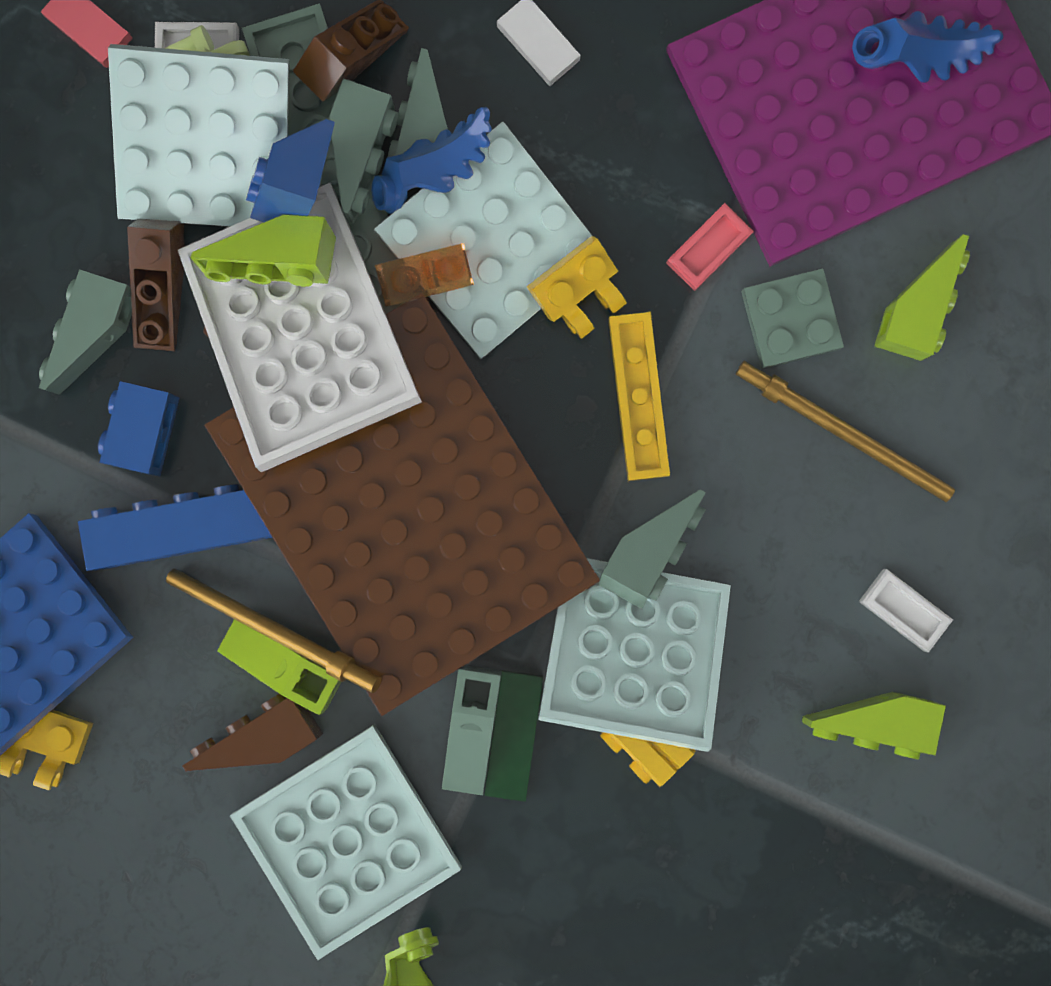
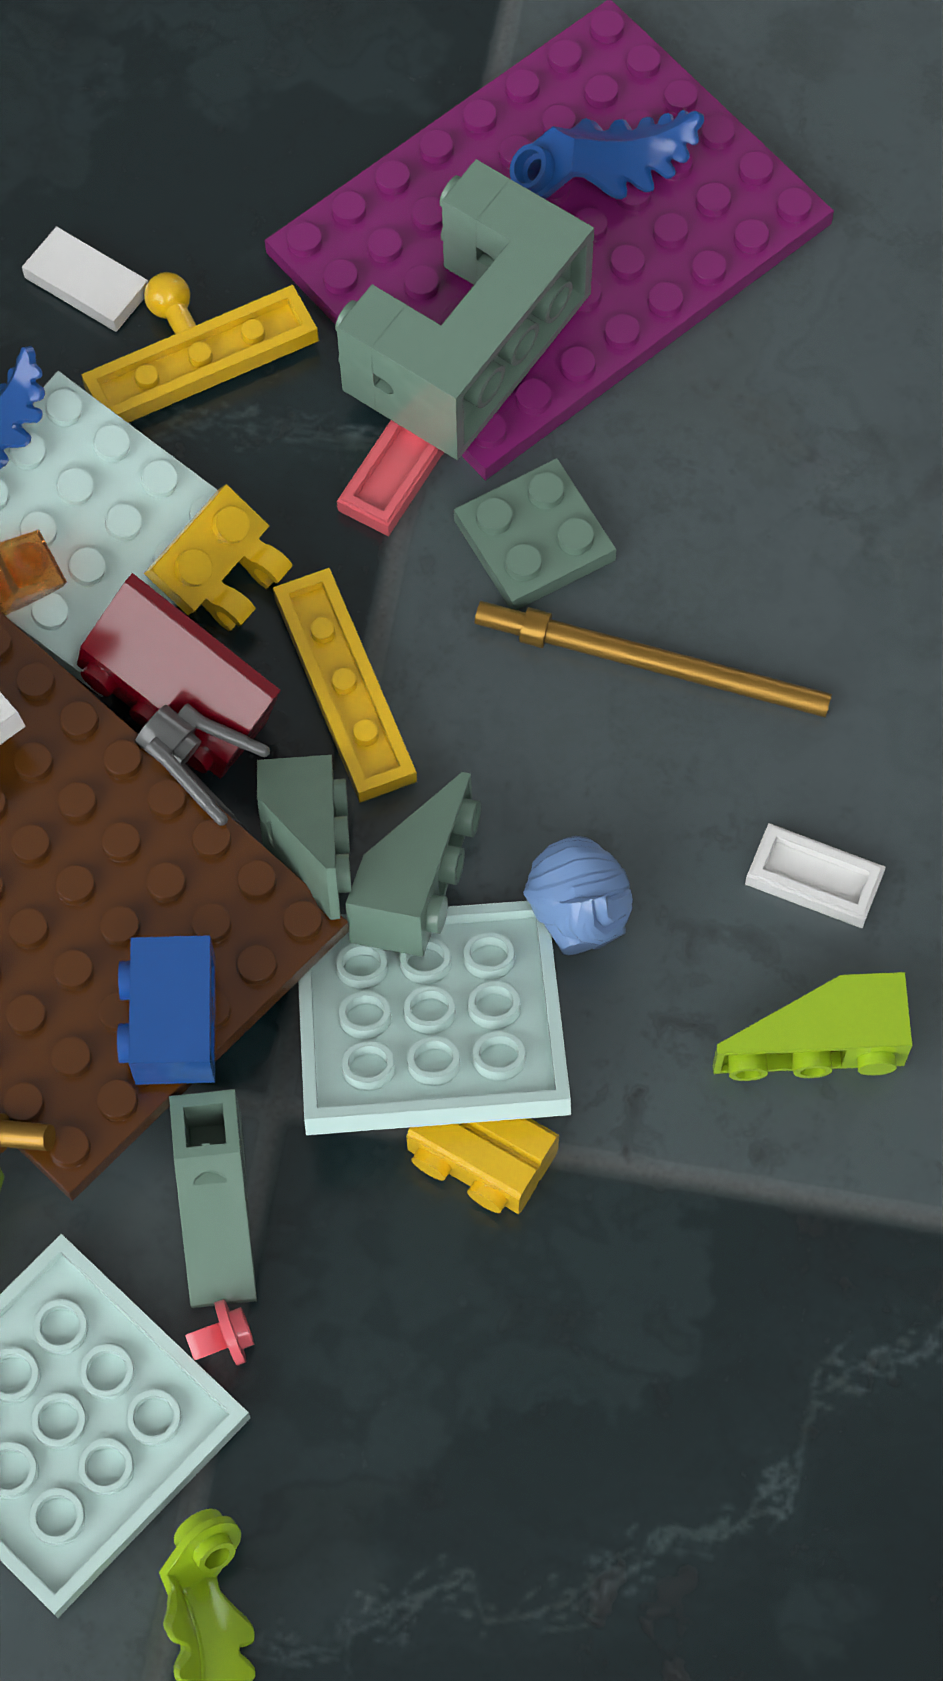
camera: 15 degrees left, 20 degrees down
dark green tile [484,670,543,802] -> none
lime slope [874,234,970,361] -> none
none -> slope [77,573,281,779]
none -> yellow plate [81,272,319,423]
none -> blue brick [117,936,216,1085]
none -> dark grey plant [135,703,270,832]
none -> coral plate [185,1299,255,1365]
none -> sand green slope [257,755,351,920]
none -> sand green piece [335,159,594,460]
none -> medium blue hair [523,836,633,955]

